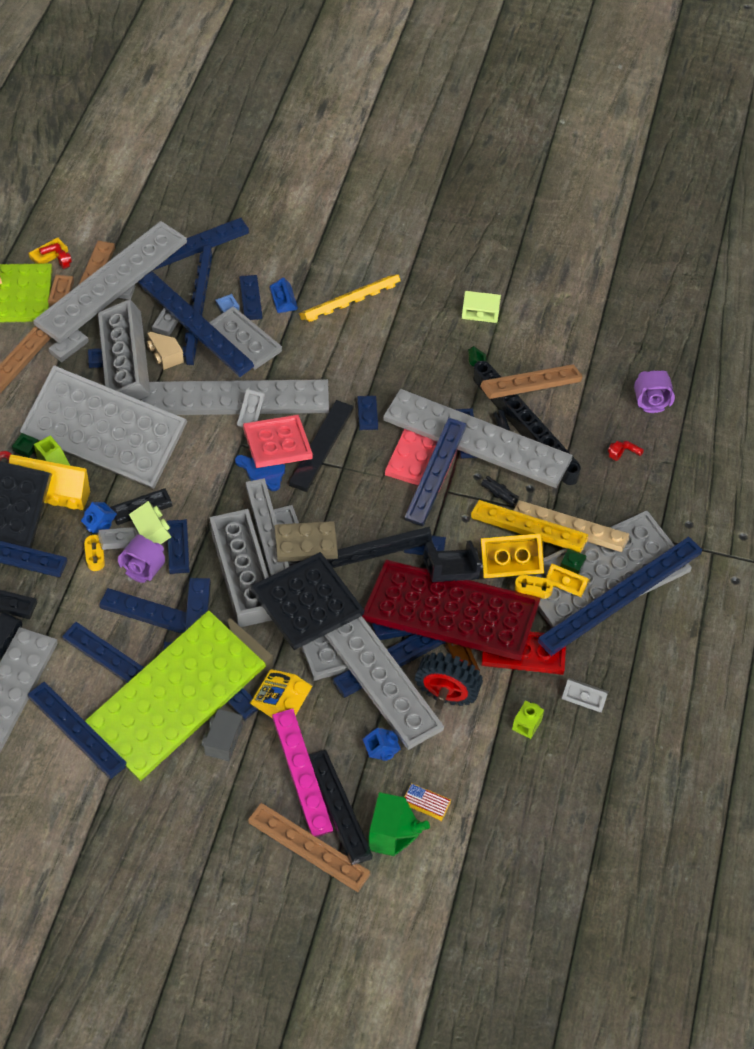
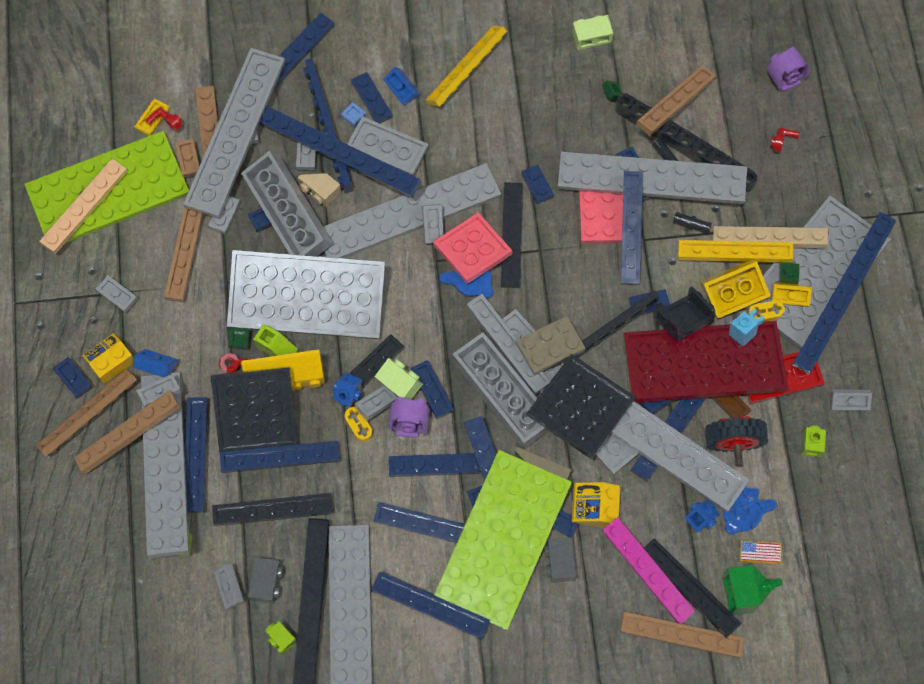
camera: 20 degrees left, 15 degrees up
none -> blue tile [722,486,777,535]
none -> medium azure brick [729,310,764,346]

